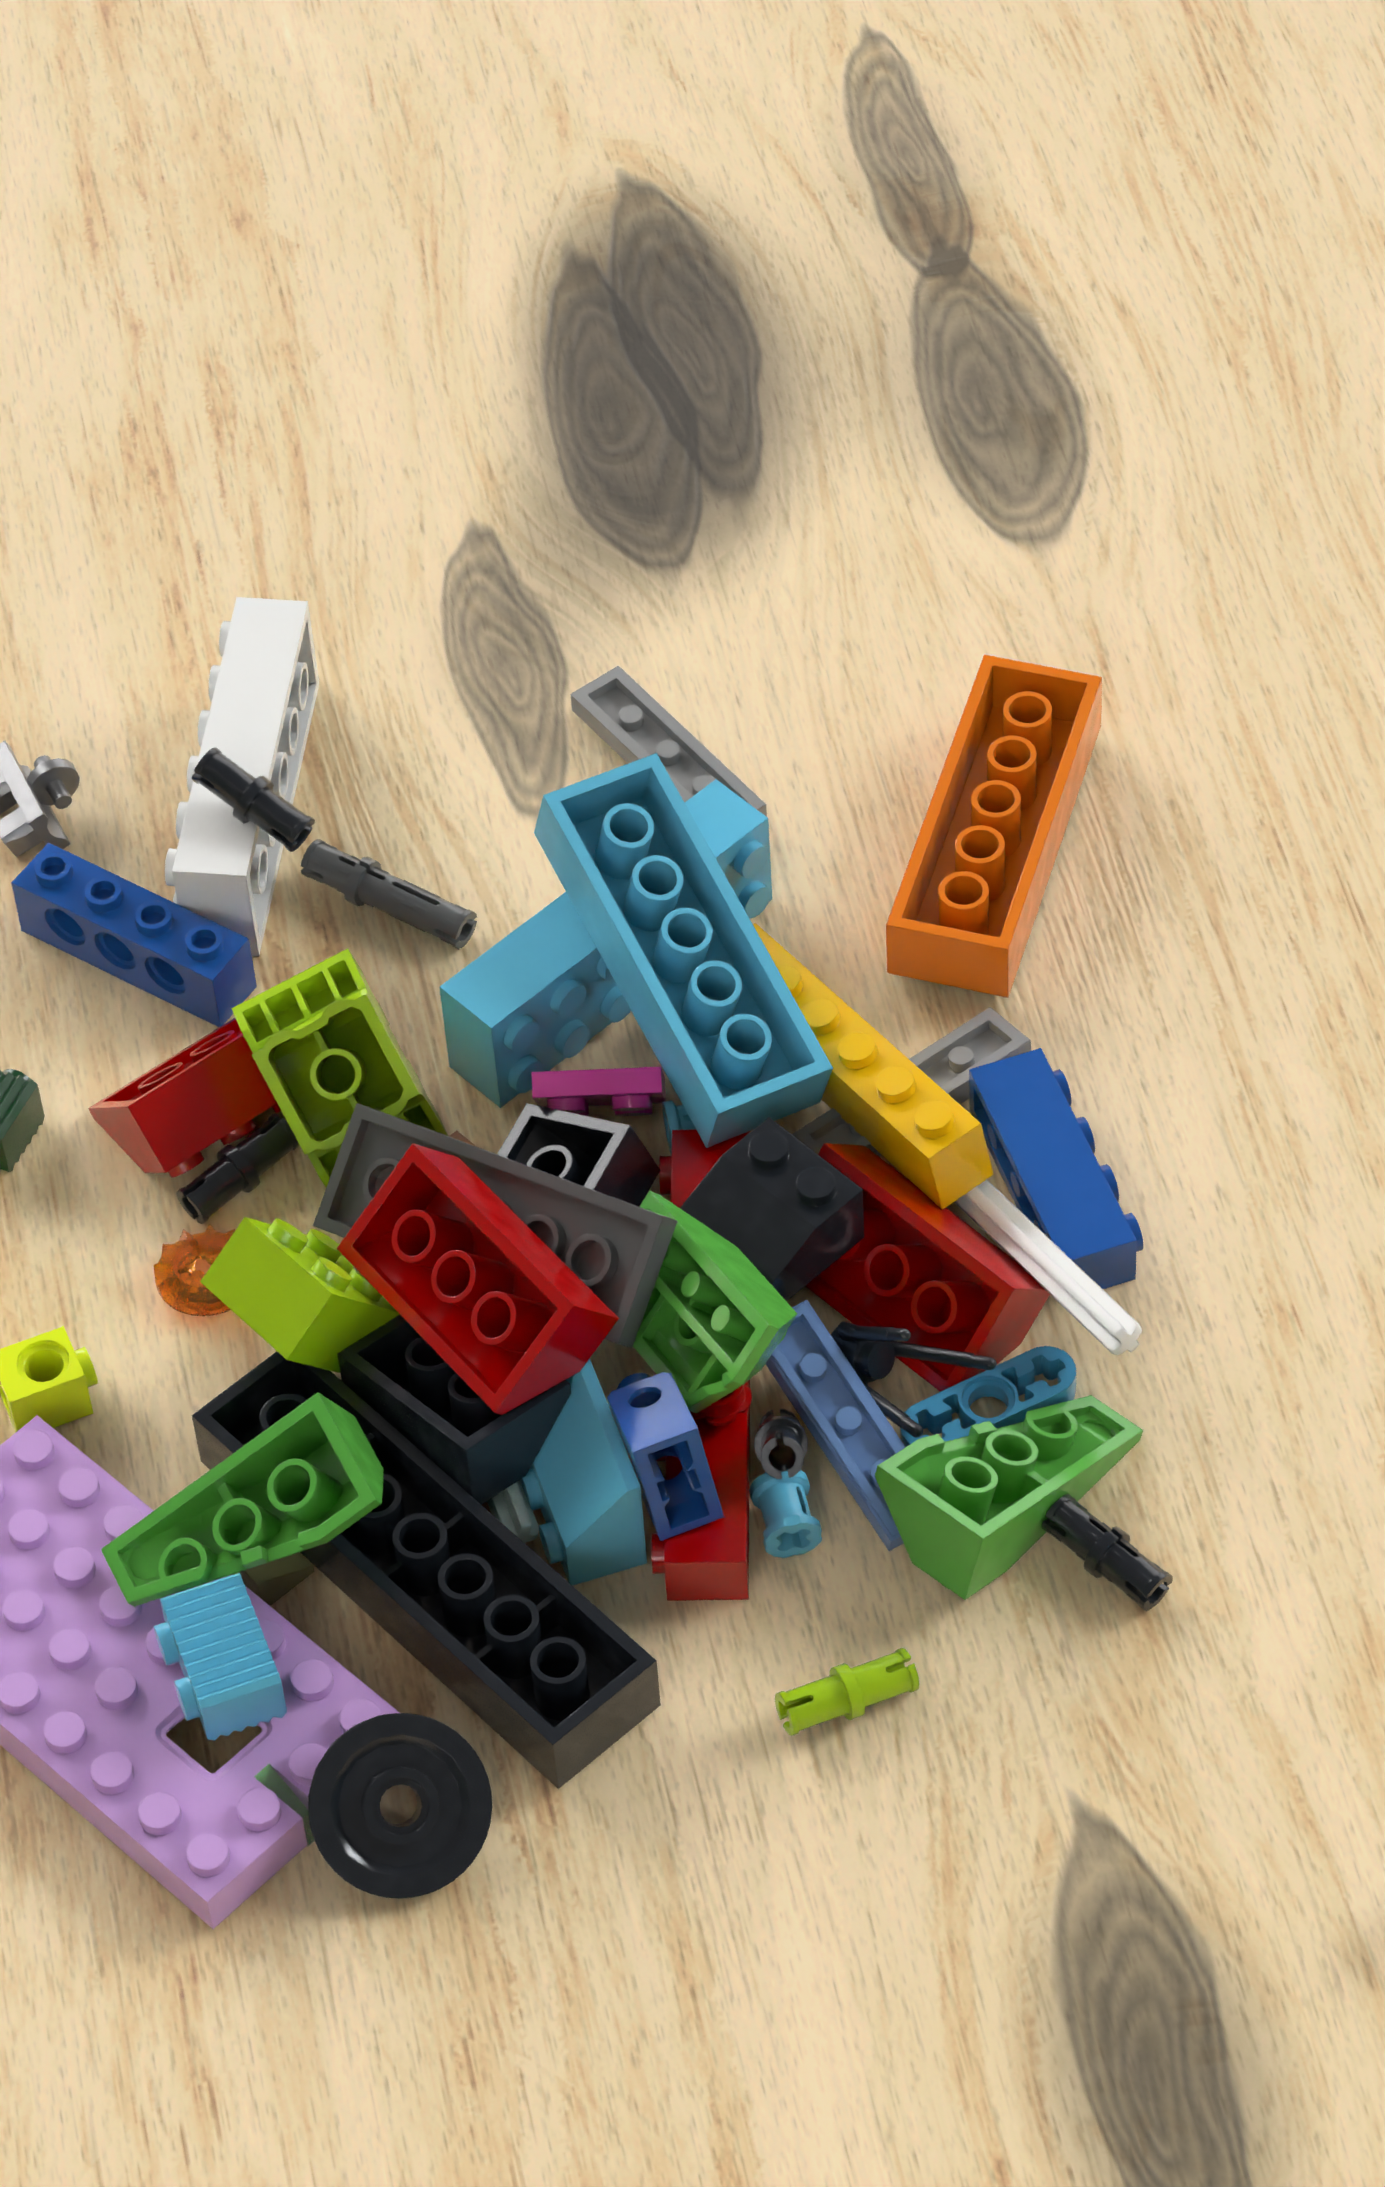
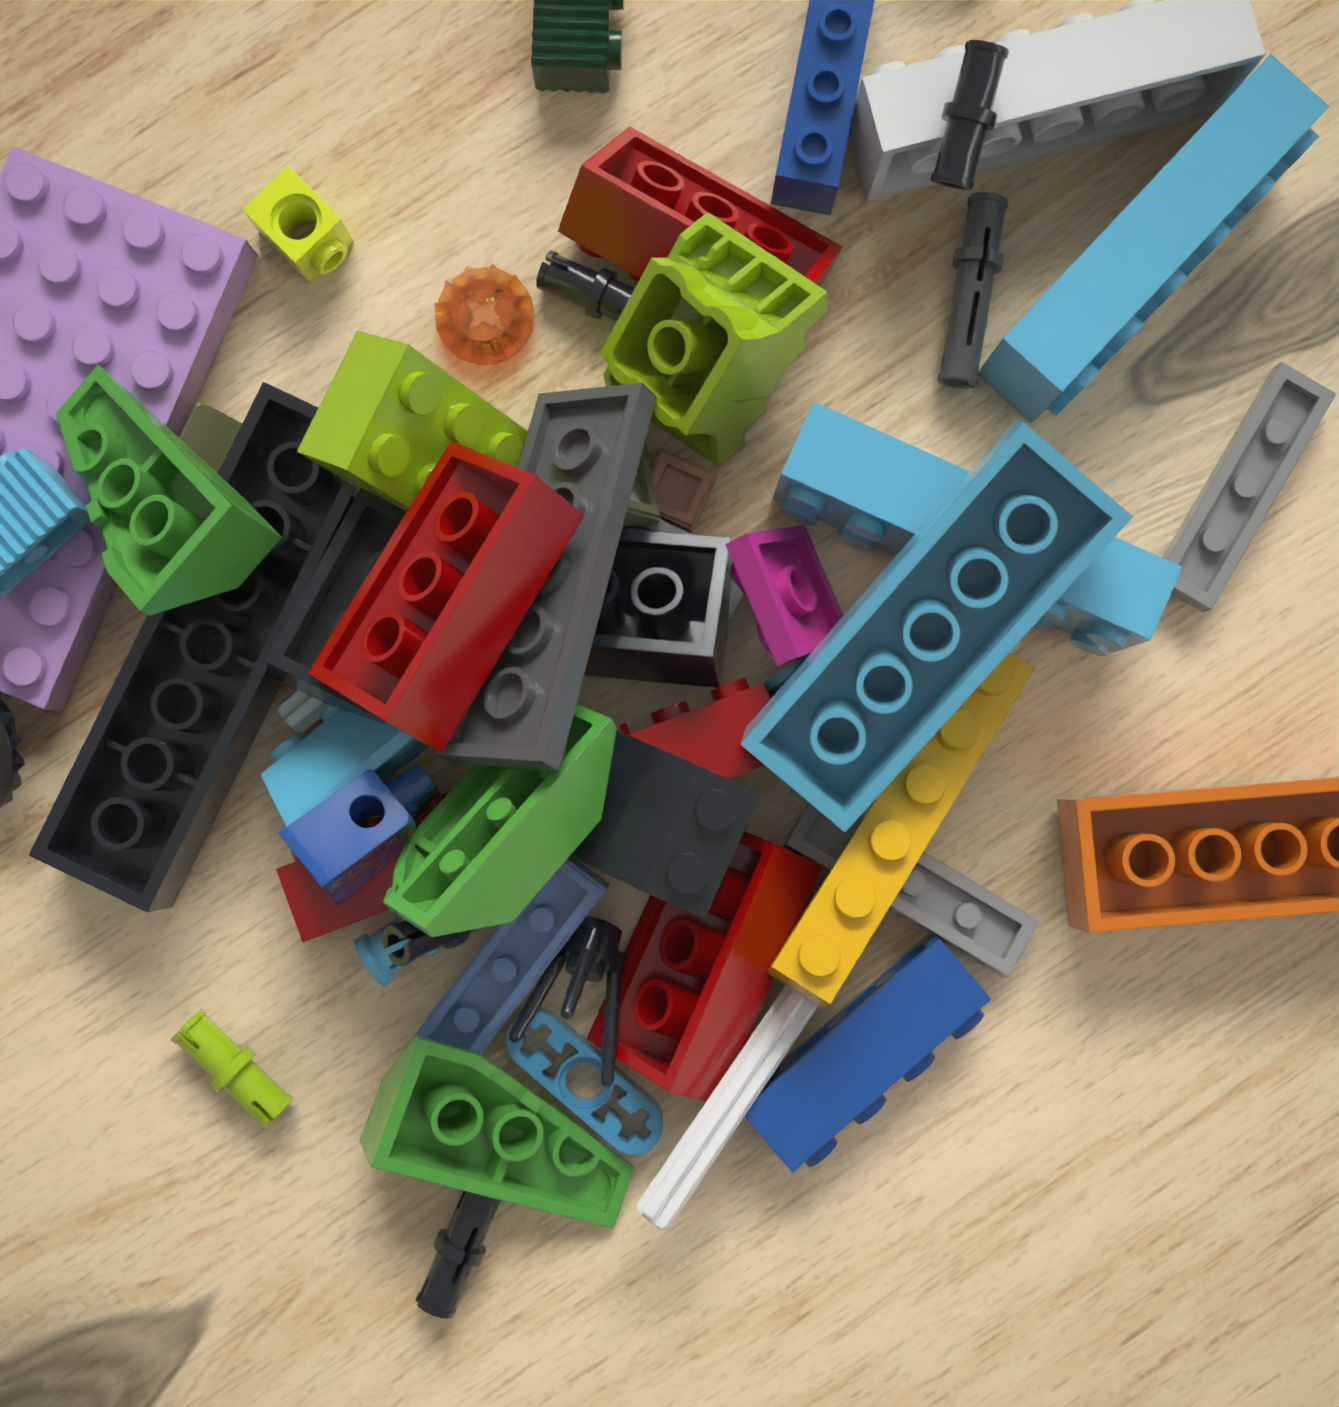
camera: 65 degrees right, 35 degrees up
none -> medium azure brick [978,54,1330,424]

